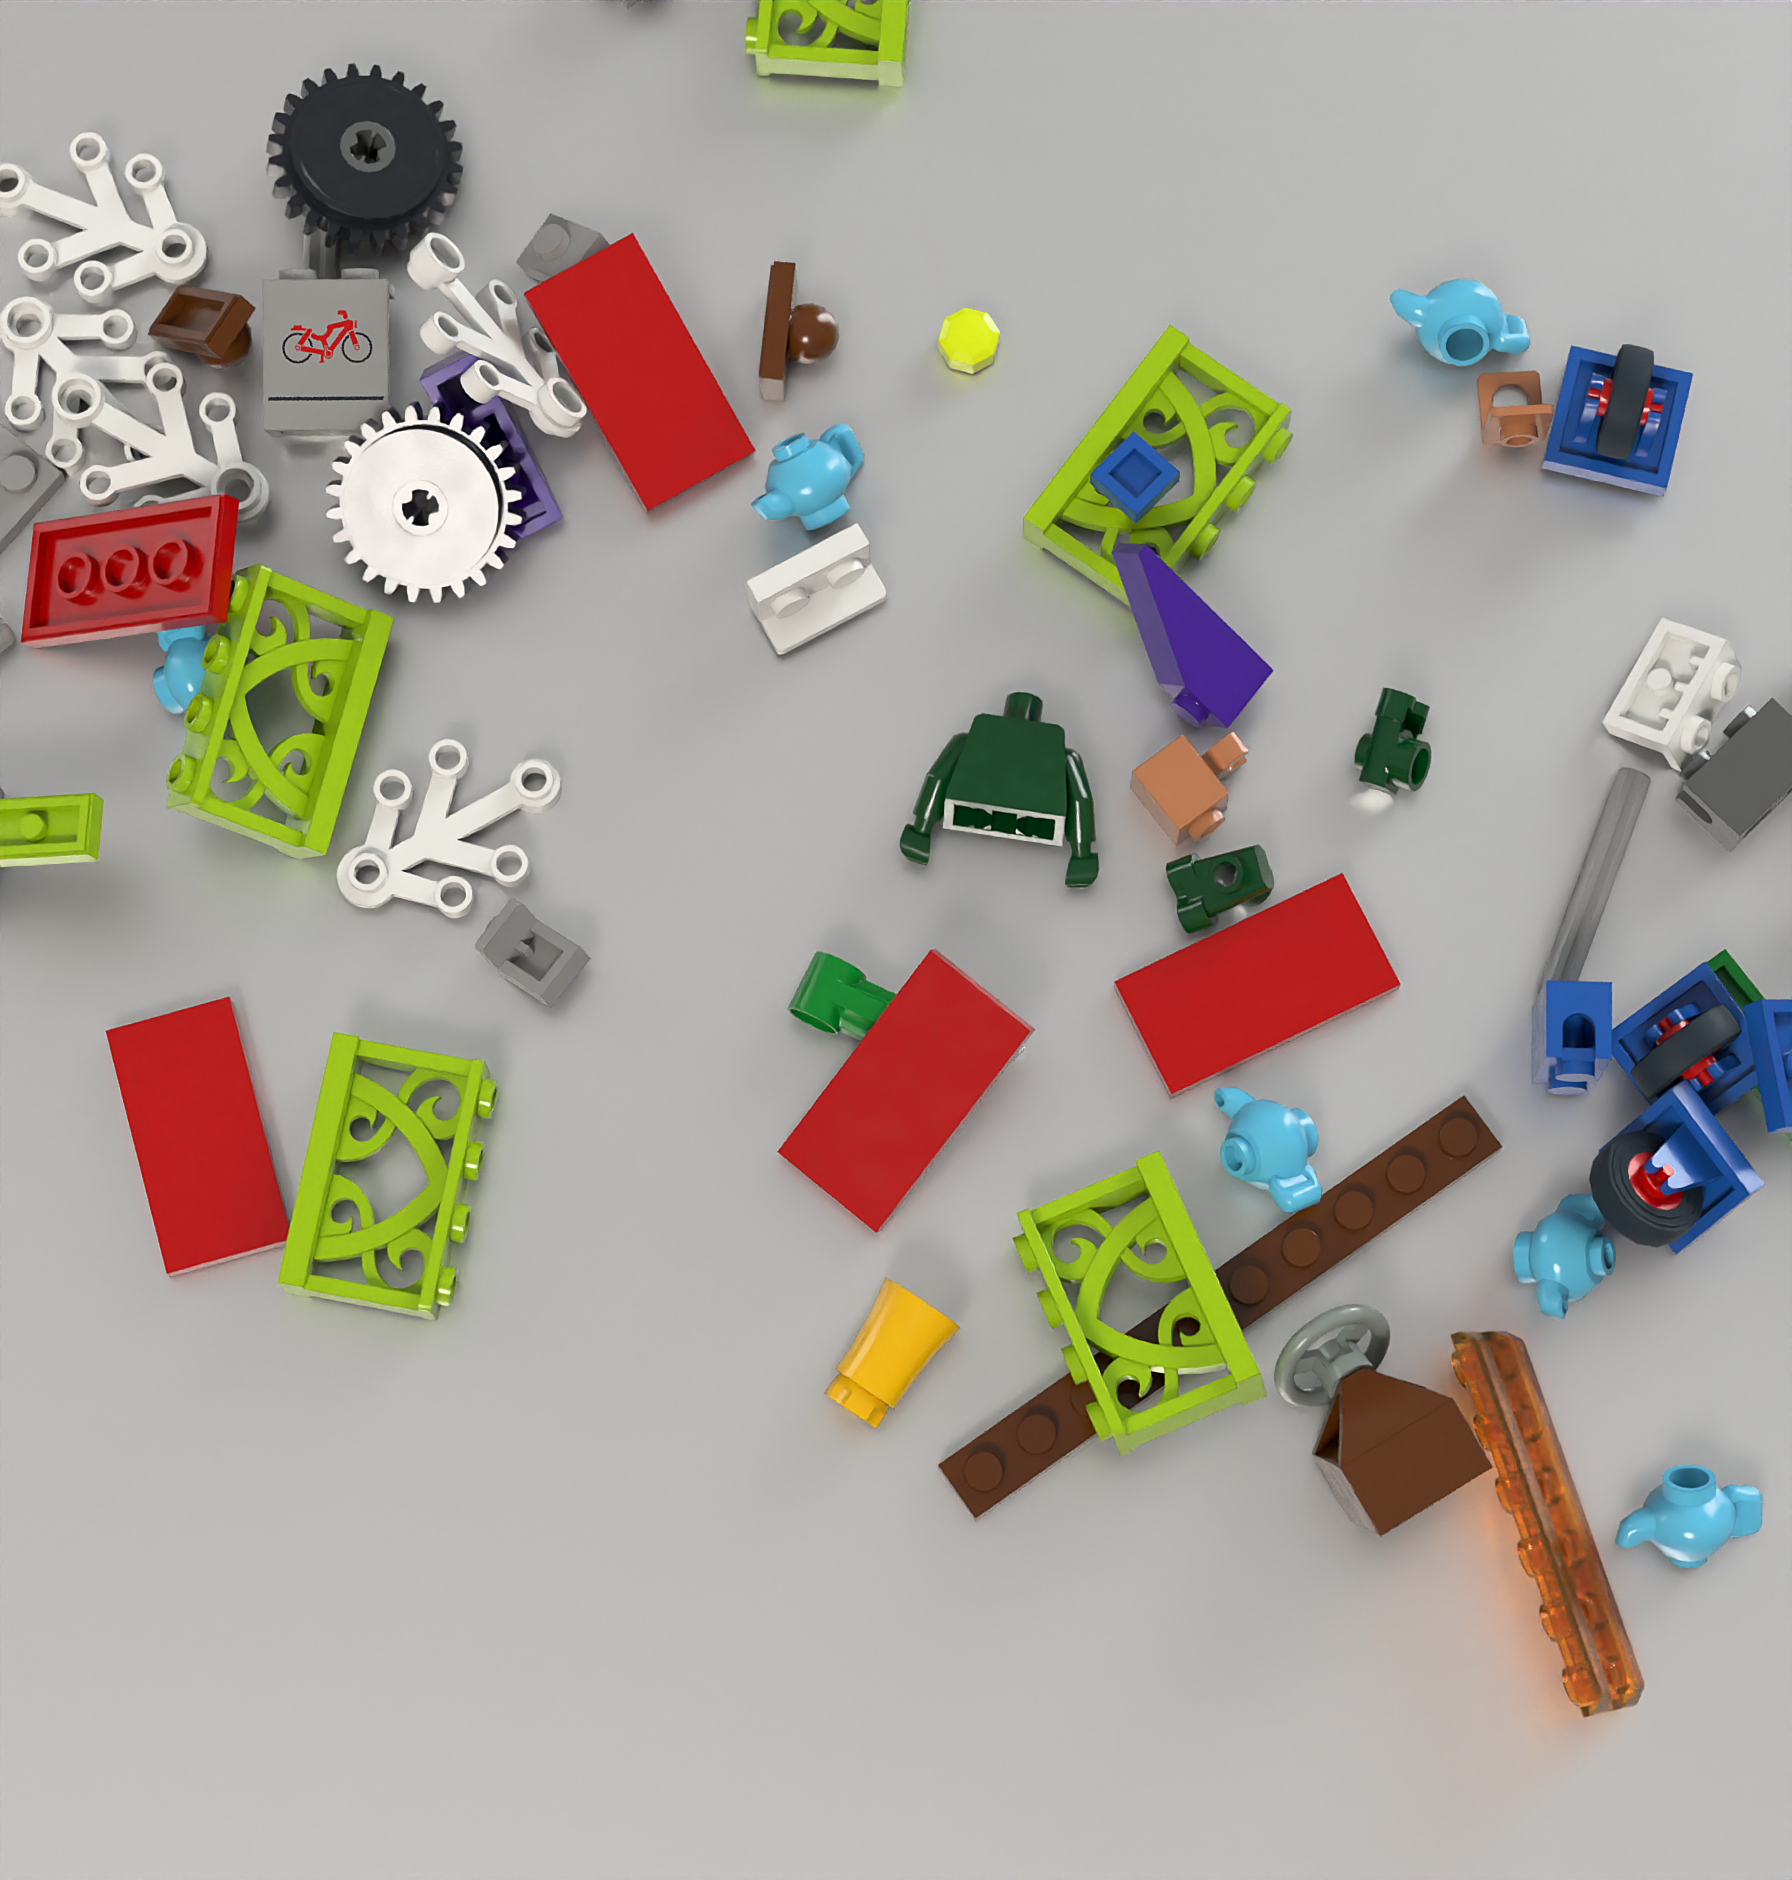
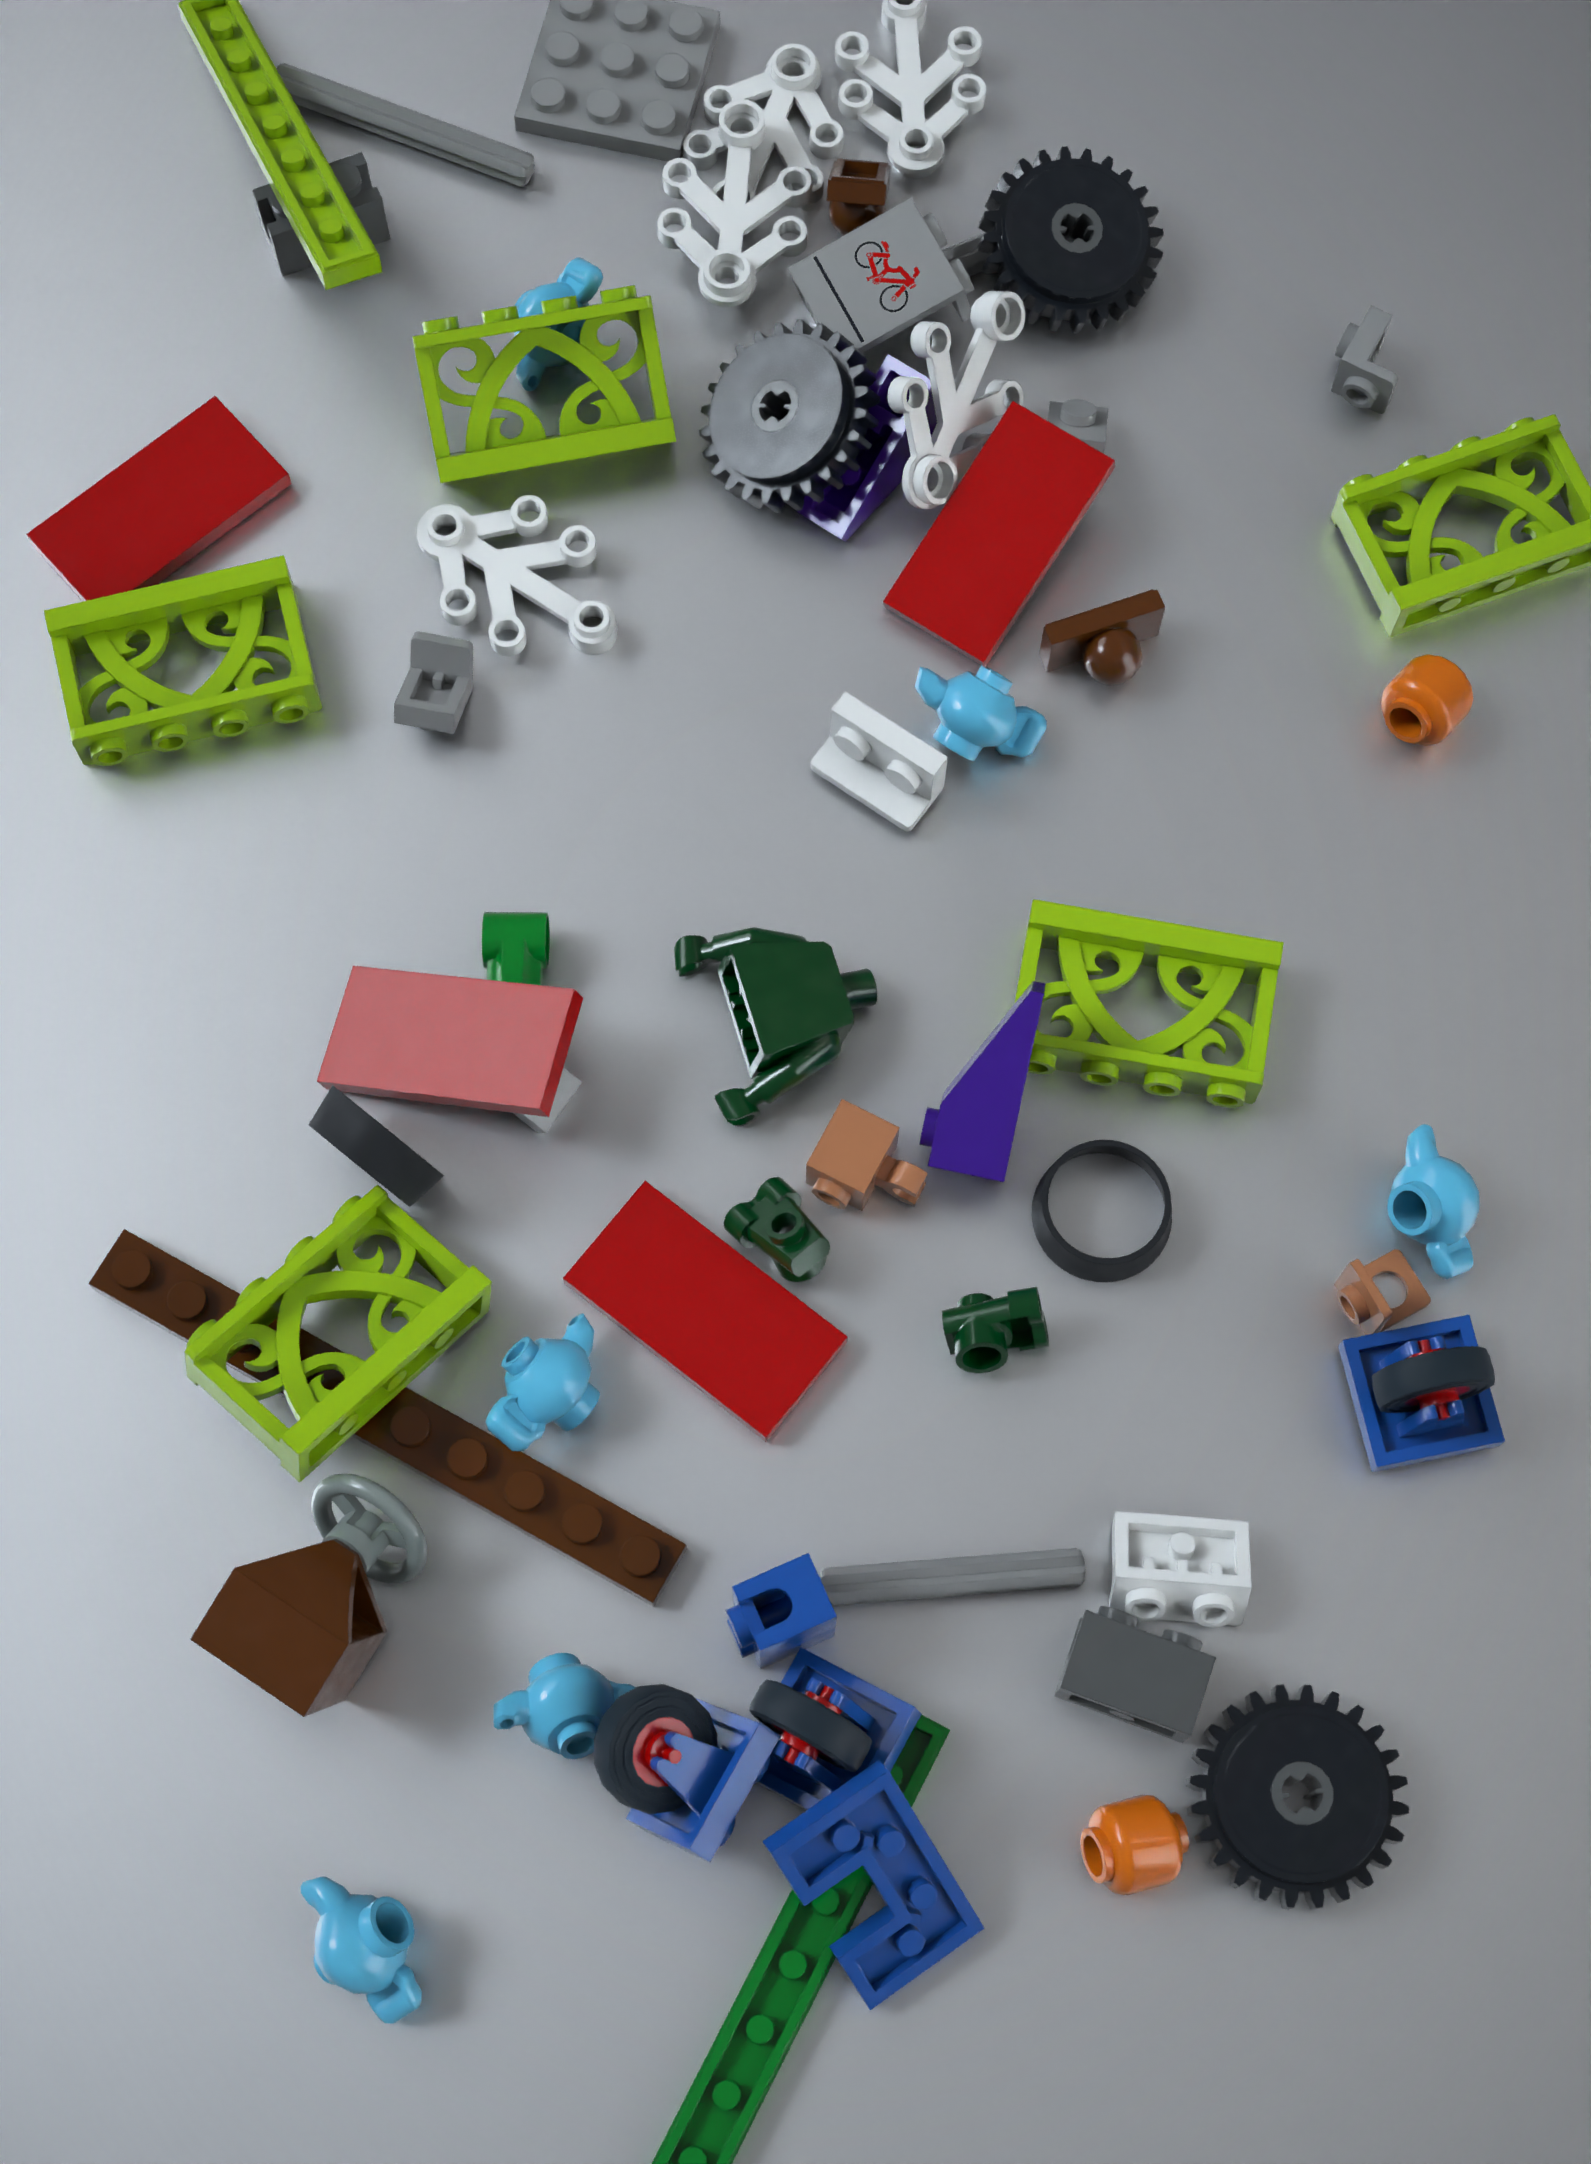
camera: 60 degrees right, 5 degrees down
red tile [21,493,239,648] -> none
yellow plant [824,1277,961,1429] -> none
neon yellow tile [938,308,1000,374] -> none
blue tile [1090,432,1180,524] -> none
clear orange plate [1450,1331,1644,1718] -> none
none -> black tyre [308,1085,444,1207]
none -> black tyre [1031,1140,1172,1282]
none -> orange head [1380,654,1474,746]

